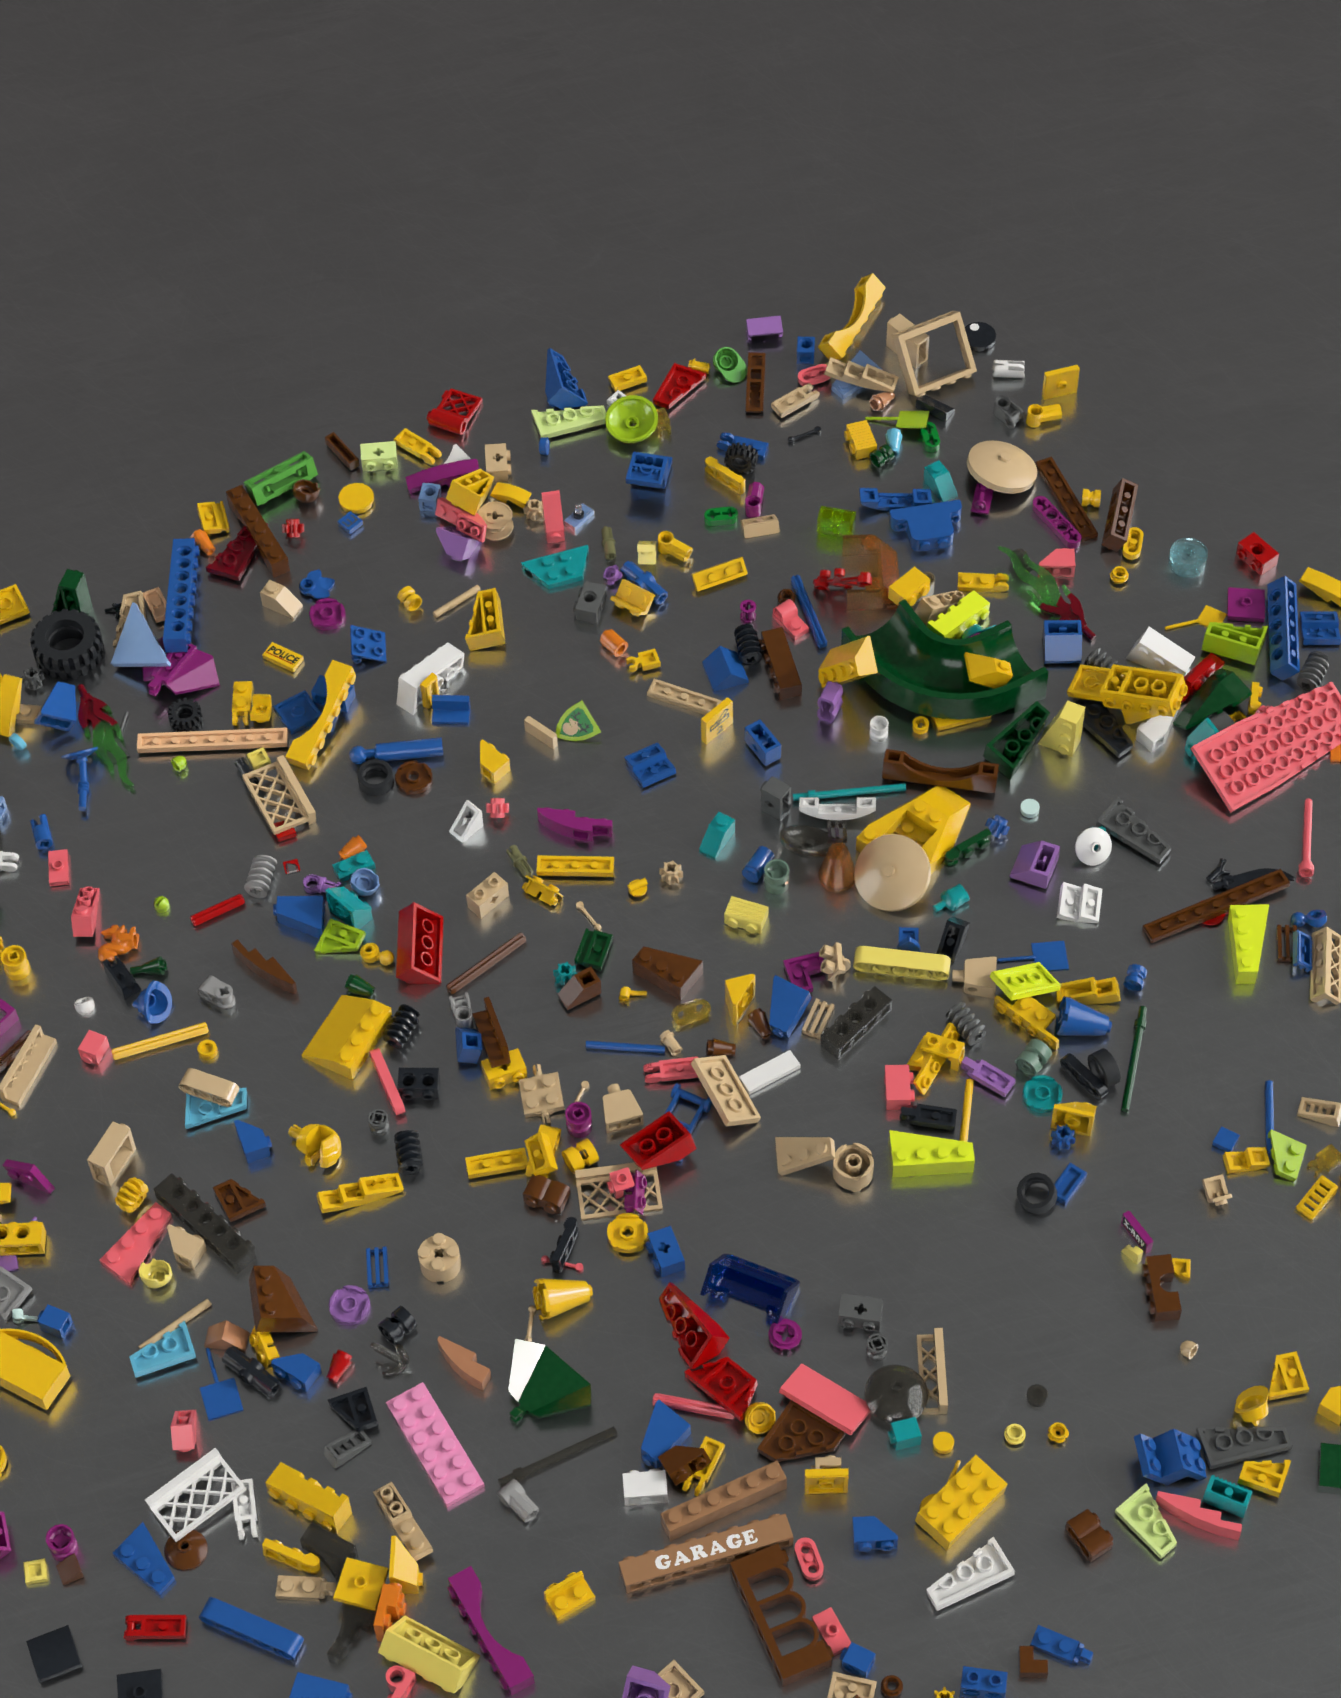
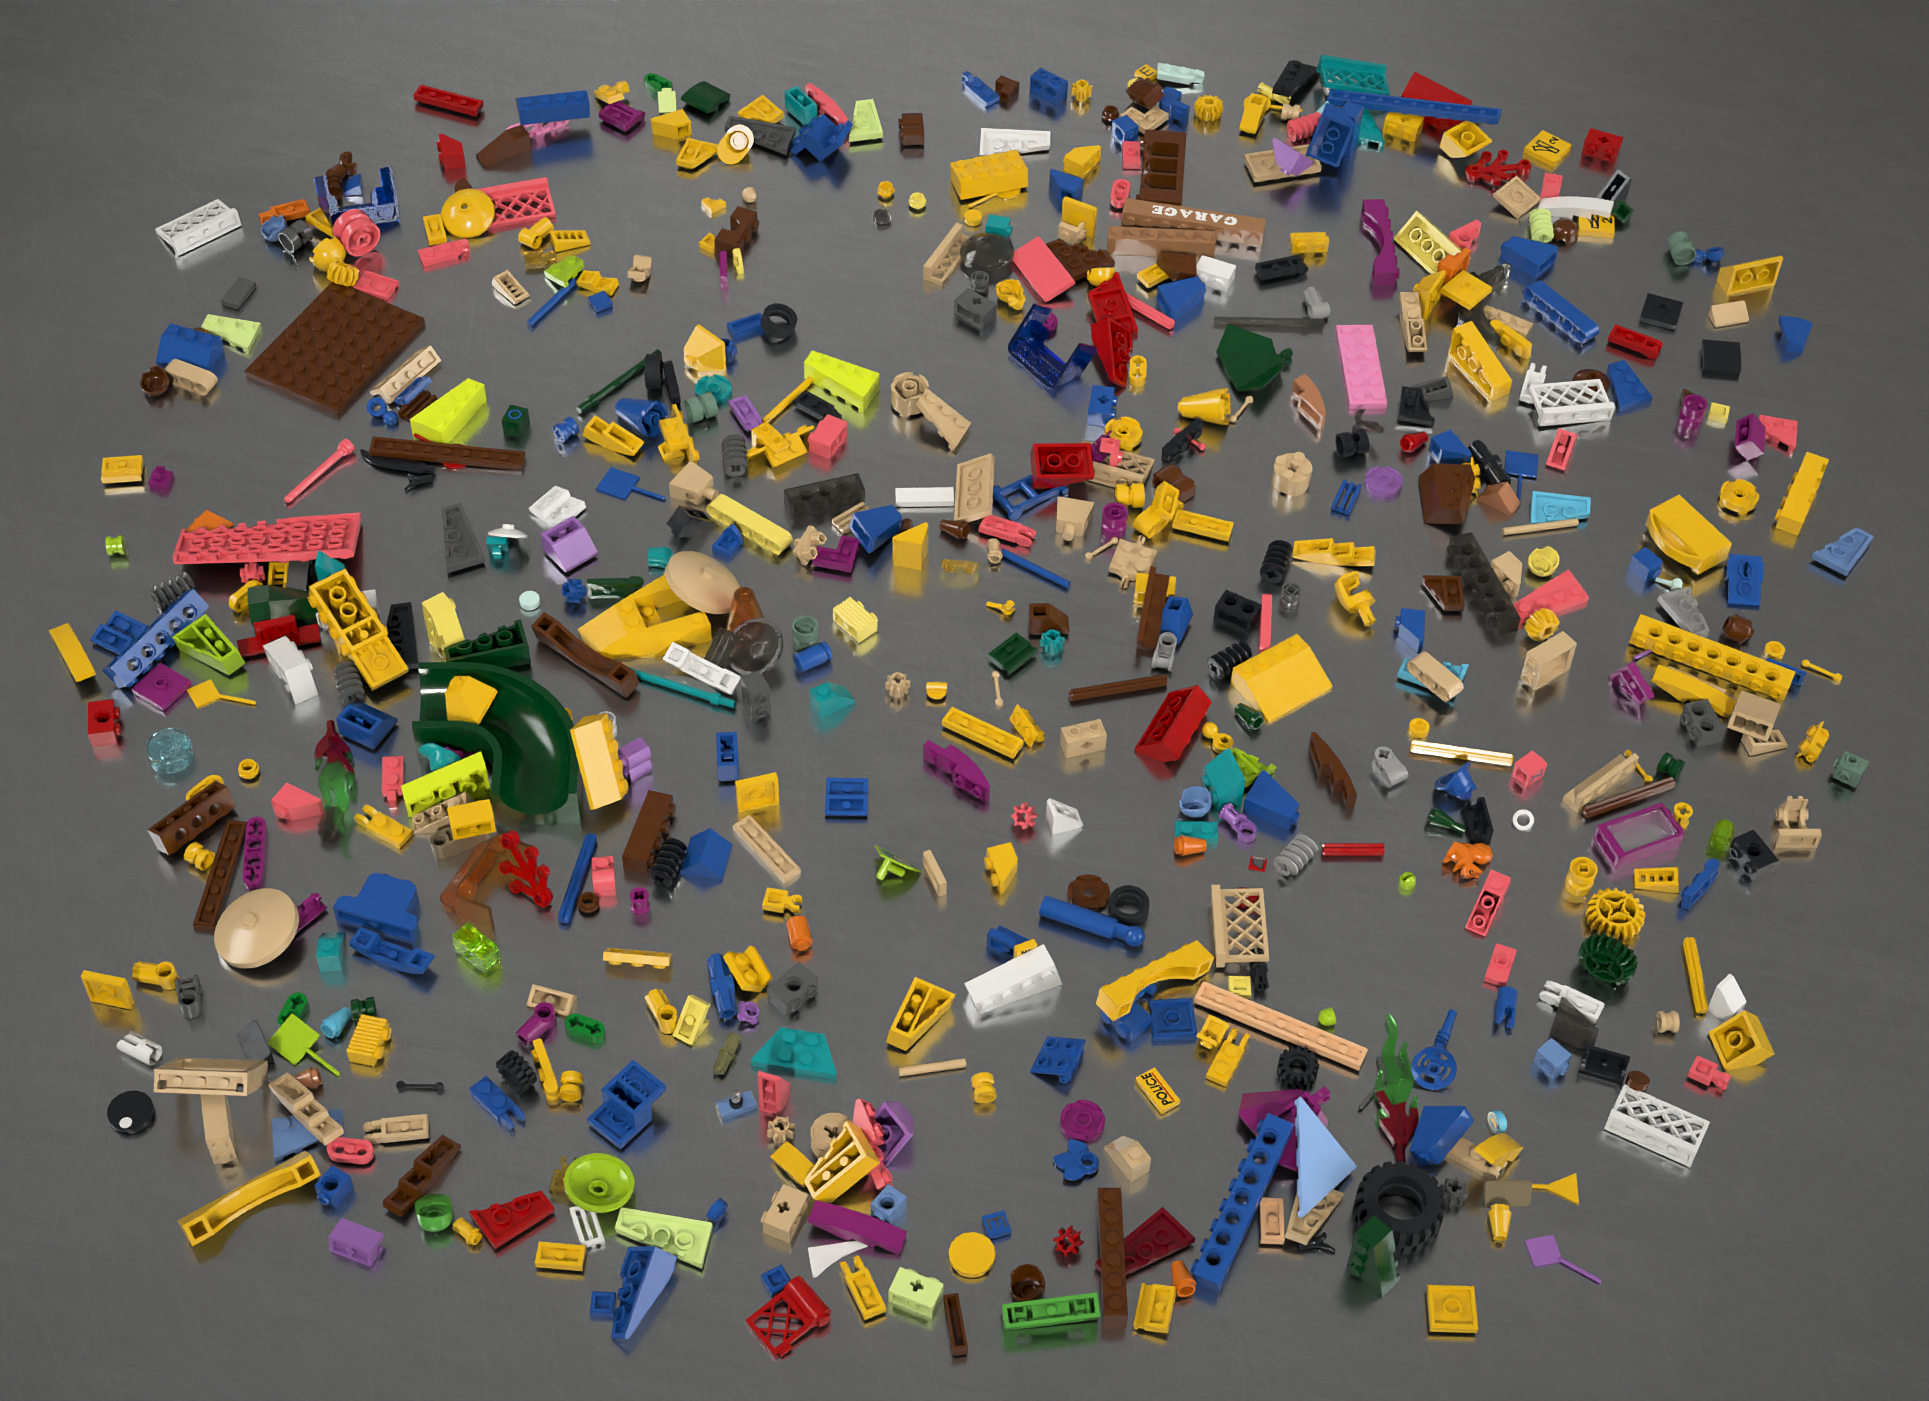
camera: 155 degrees left, 5 degrees down
olive axle [506,845,533,878] -> none
reddish brown wedge [632,946,703,1001] -> none
neon yellow tile [990,962,1061,1001] -> none
none -> coral hinge [382,756,405,808]
none -> dark green brick [502,404,530,437]
none -> yellow wheel [558,1070,584,1102]
none -> blue tile [590,1291,617,1318]
none -> yellow tile [701,198,726,214]
none -> blue tile [761,1264,791,1297]
none -> yellow hair [995,279,1025,310]
none -> yellow slope [1063,145,1101,178]
none -> yellow beam [1129,355,1147,387]
none -> black plate [1255,255,1308,281]

